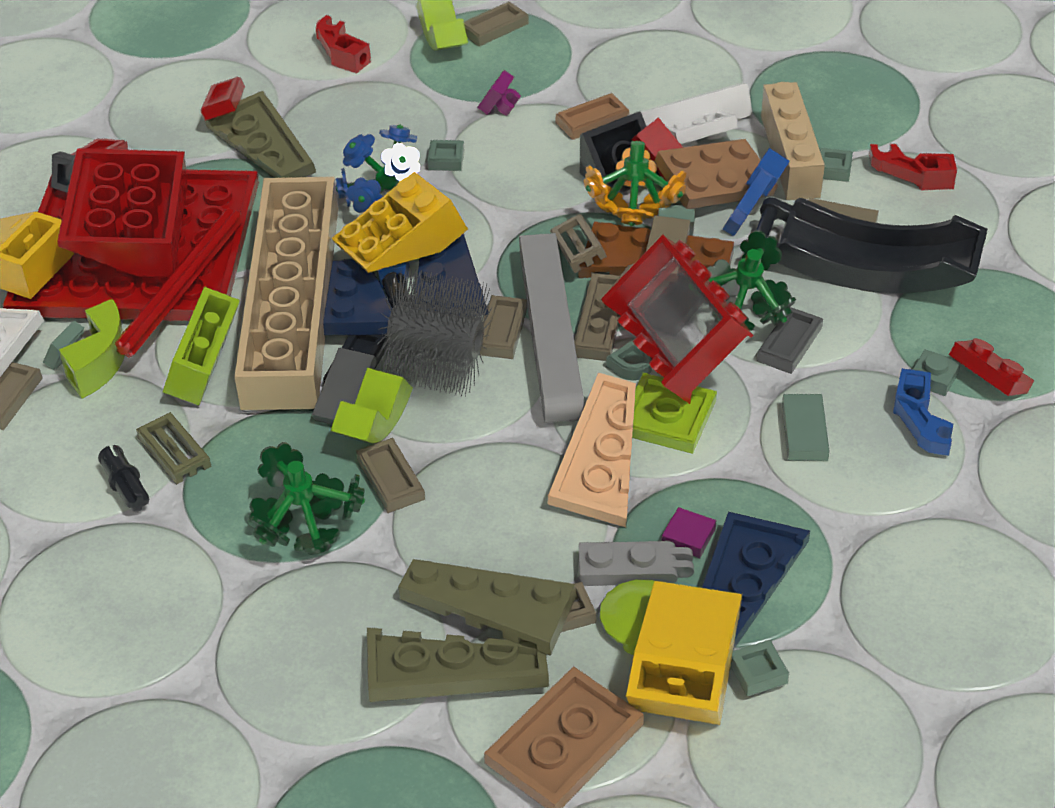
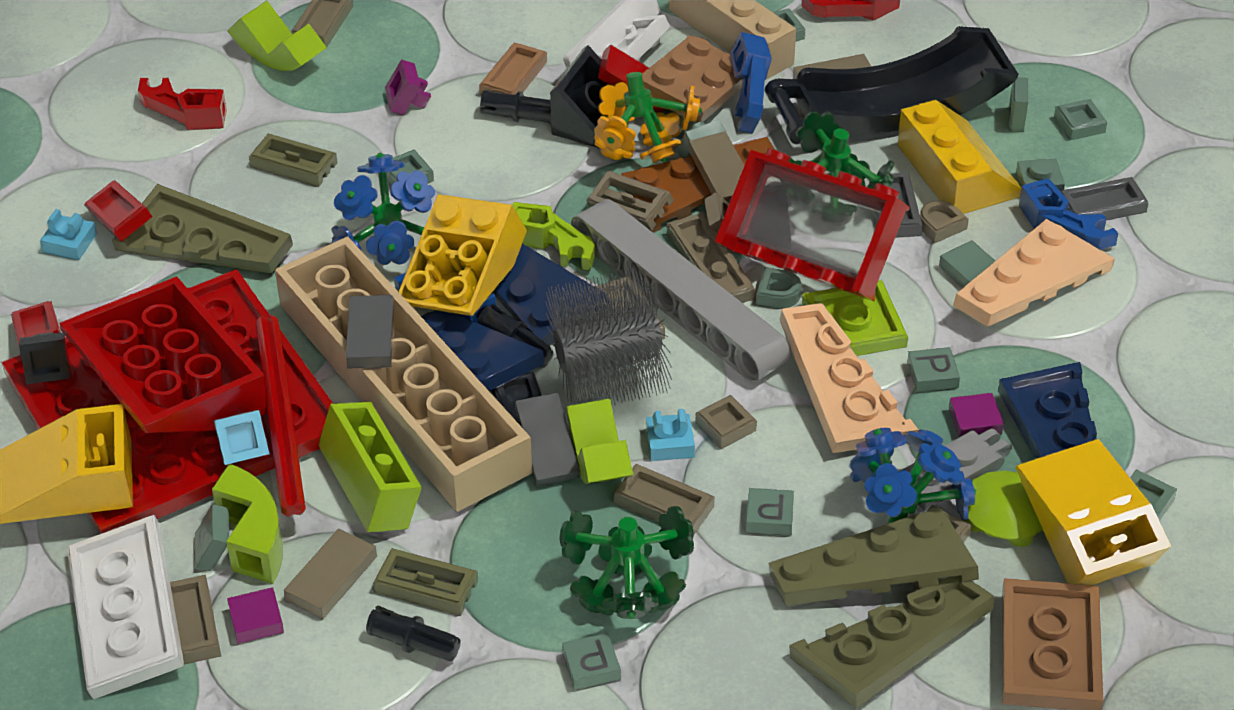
camera: 35 degrees left, 0 degrees up
red plate [948,338,1035,396] -> none
none -> medium azure tile [40,209,97,260]
none -> medium azure tile [214,410,269,465]
none -> magenta tile [227,587,284,644]
none -> olive tile [249,133,338,187]
none -> dark tan tile [284,528,377,619]
none -> dark grey tile [346,295,394,369]
none -> black axle [480,90,551,123]
none -> lime piece [512,202,595,271]
none -> sand green tile [562,633,621,690]
none -> medium azure tile [646,409,695,461]
none -> dark tan tile [695,395,757,449]
none -> sand green tile [746,488,794,535]
none -> blue plant [849,427,976,524]
none -> yellow slope [897,100,1021,214]
none -> sand green tile [907,347,960,392]
none -> dark tan tile [920,201,969,243]
none -> light nougat wing [953,219,1115,327]
none -> sand green tile [1009,77,1028,132]
none -> sand green tile [1054,99,1107,140]
none -> dark grey tile [1060,177,1149,221]

